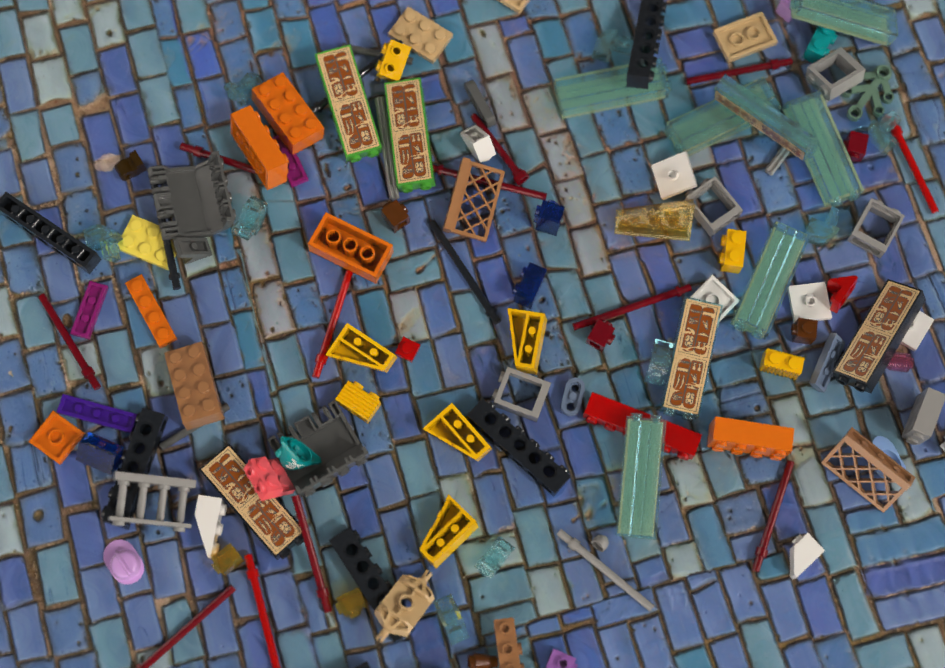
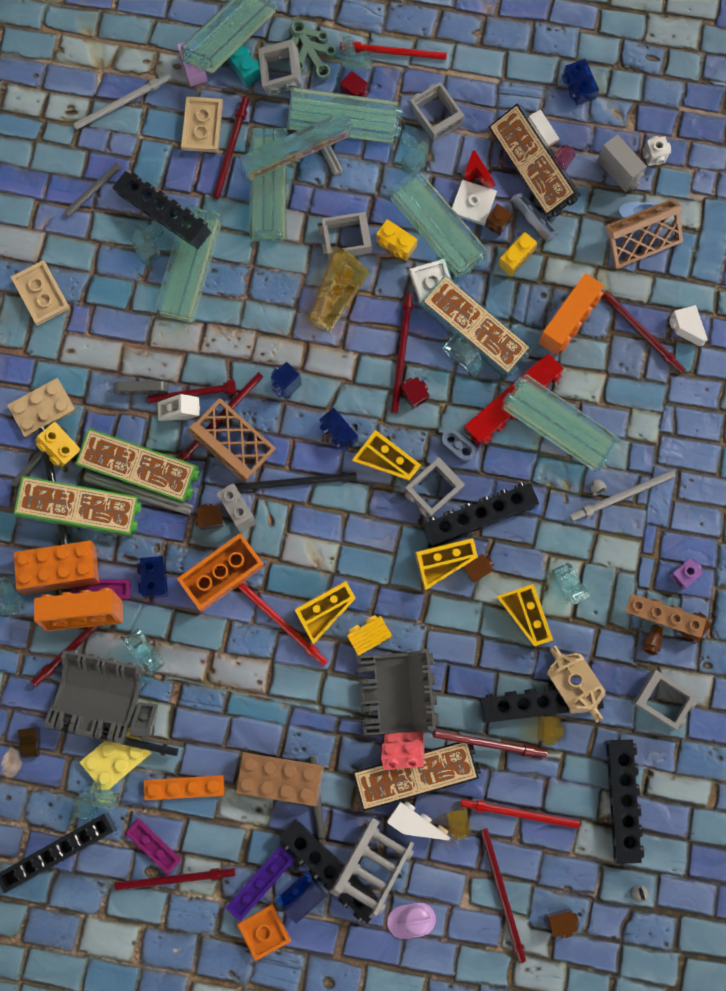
camera: 60 degrees left, 5 degrees up
teal hat [275,436,322,470] -> none
red plate [395,336,421,363] -> none
clear light blue brick [433,594,470,646] -> none
white plate [651,151,697,200] -> none
none -> clear blue brick [137,556,168,599]
none -> light grey window [217,483,257,533]
none -> reddish brown brick [463,554,494,583]

